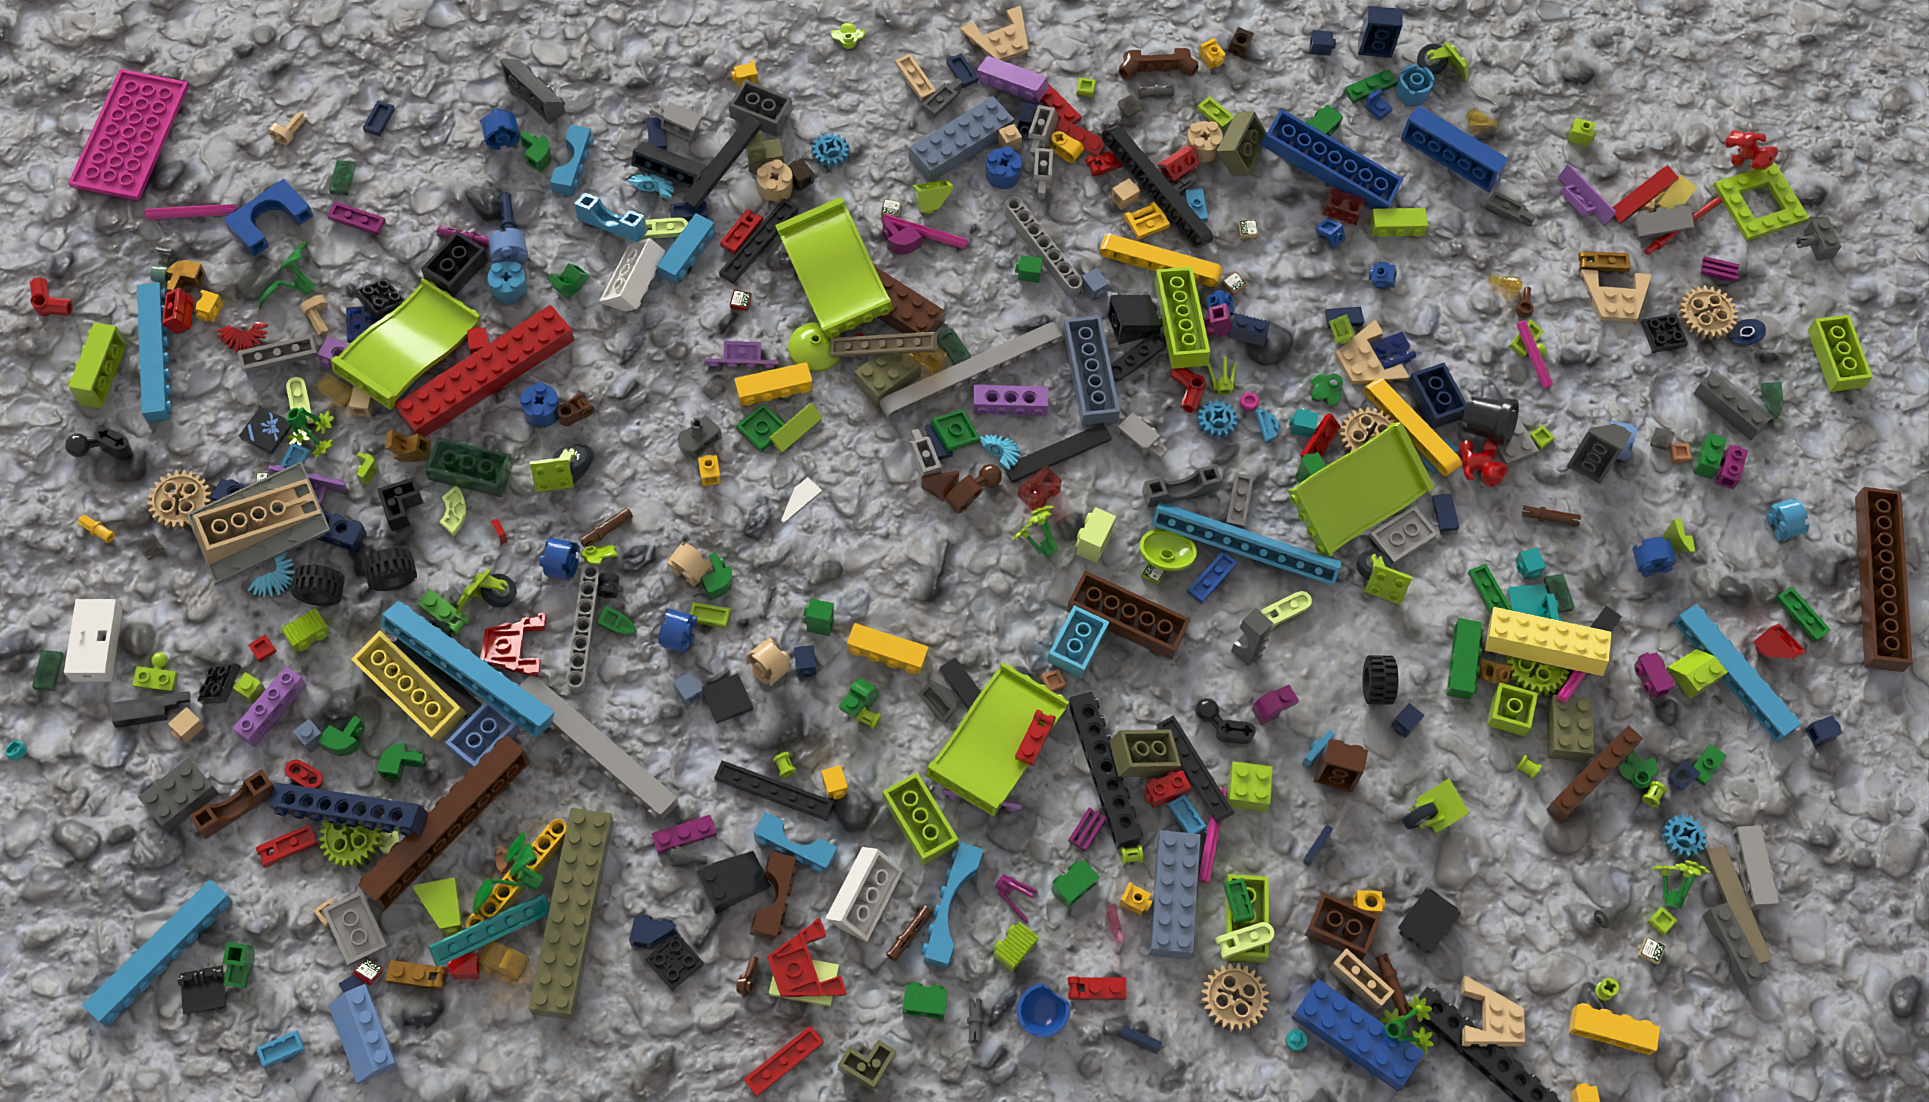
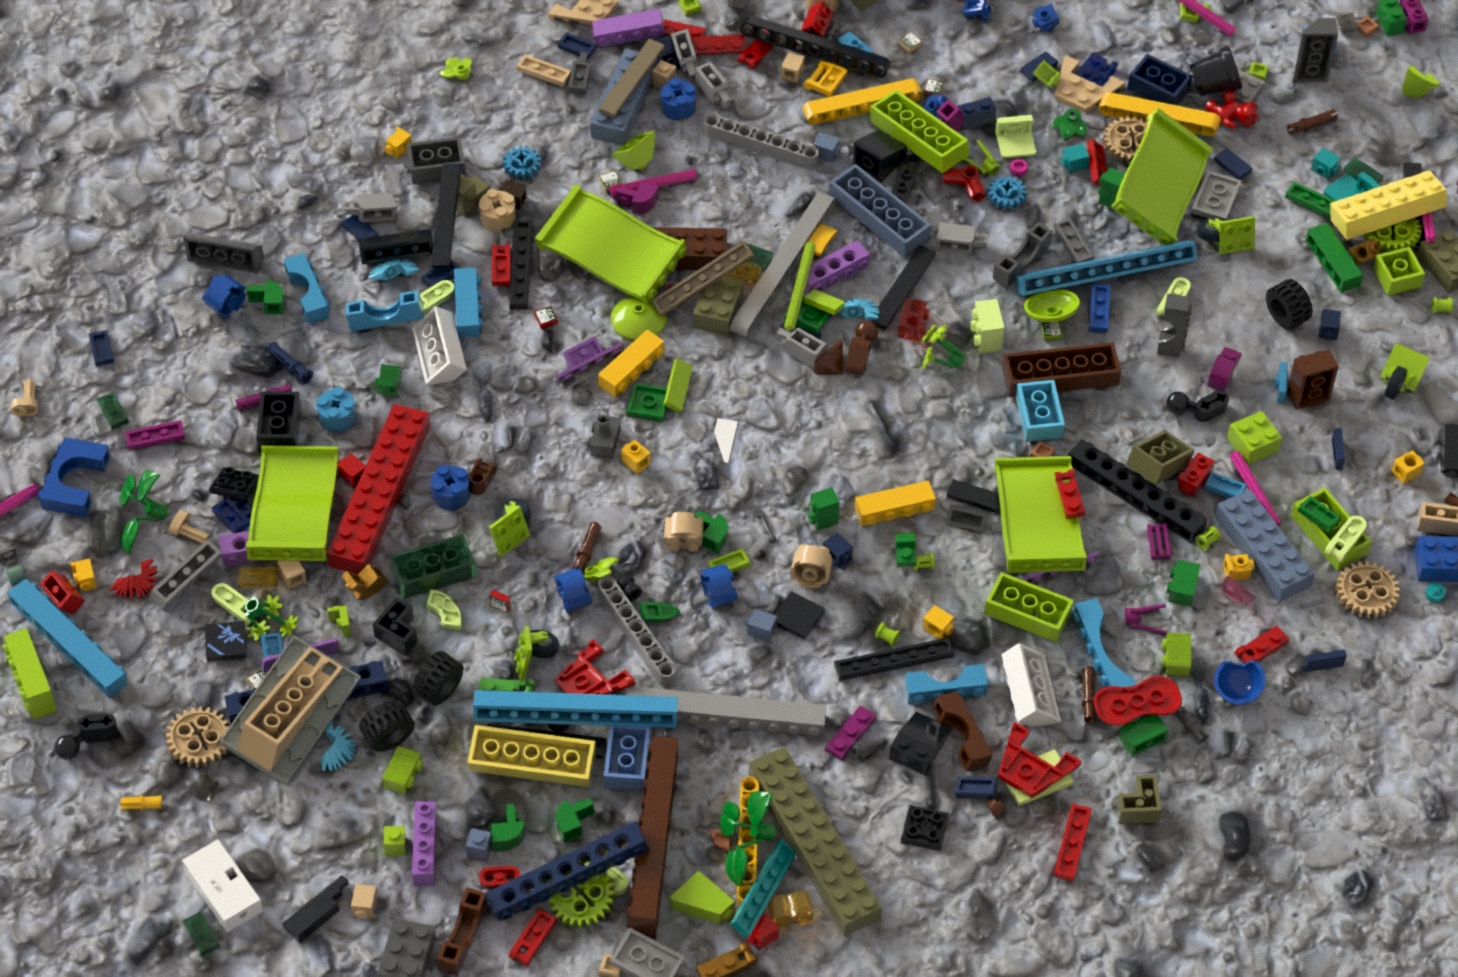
camera: 30 degrees left, 10 degrees down
lime plate [132,652,178,692] -> none
pearl gold brick [166,260,206,292] -> none
black tile [197,663,241,704] -> none
red plate [248,634,277,662] -> none
medium blue brick [489,228,528,264] -> none
dark blue slope [629,915,677,949] -> none
green brick [1015,255,1042,283] -> none
yellow piece [1049,131,1084,163] -> none
black tile [1156,715,1234,824] -> none
dark azure plate [1255,409,1279,444] -> none
reddish brown brick [1305,892,1381,960] -> none
blue brick [1632,537,1677,577] -> none
none -> dark tan tile [599,39,665,118]
none -> lime axle [784,242,816,331]
none -> lime tile [804,289,845,315]
none -> yellow slope [808,223,838,256]
none -> dark blue tile [954,776,999,799]
none -> yellowish green bracket [995,115,1036,159]
none -> red plate [1094,676,1182,726]

